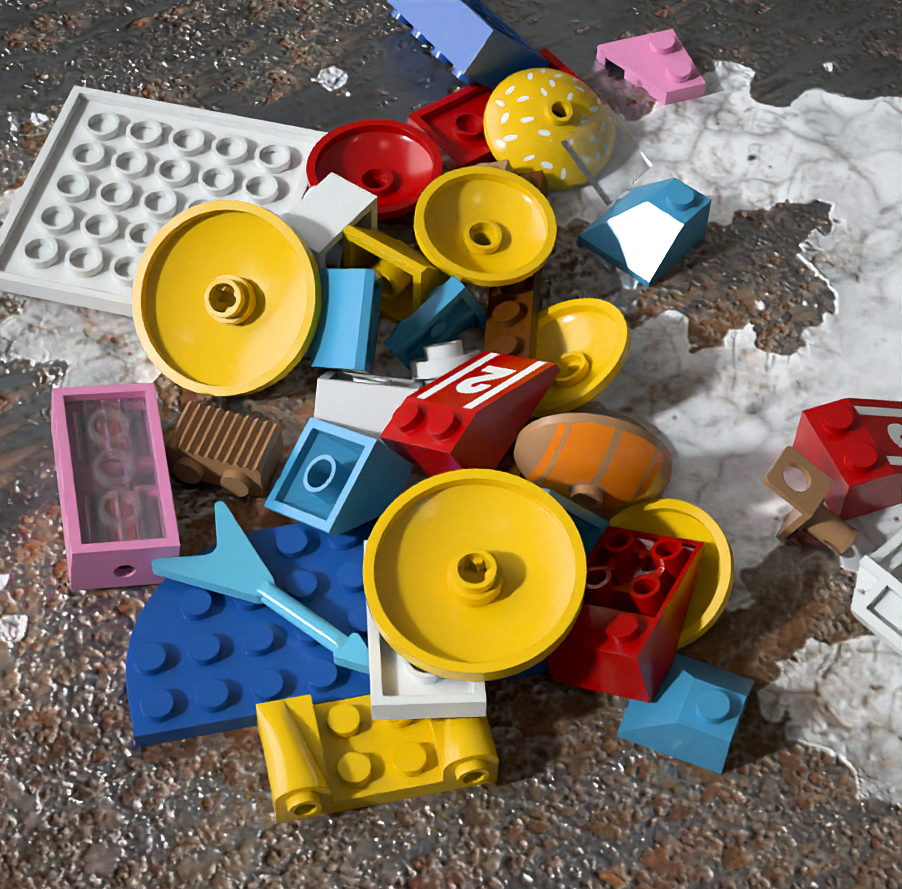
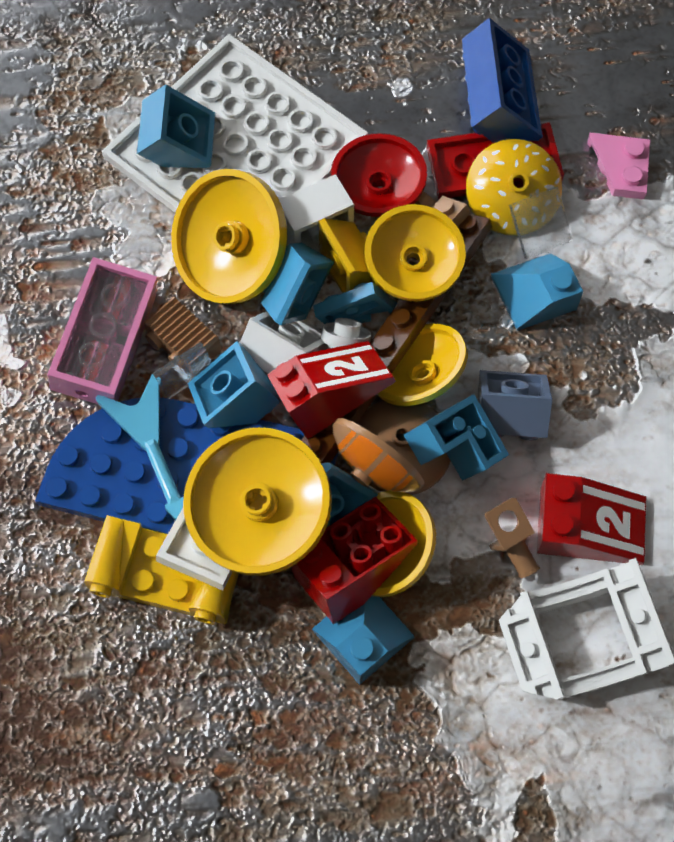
camera: 30 degrees right, 15 degrees up
none -> dark azure slope [137,85,215,168]
none -> clear piece [152,342,212,399]
none -> dark azure brick [404,394,509,481]
none -> sand blue slope [478,370,553,441]

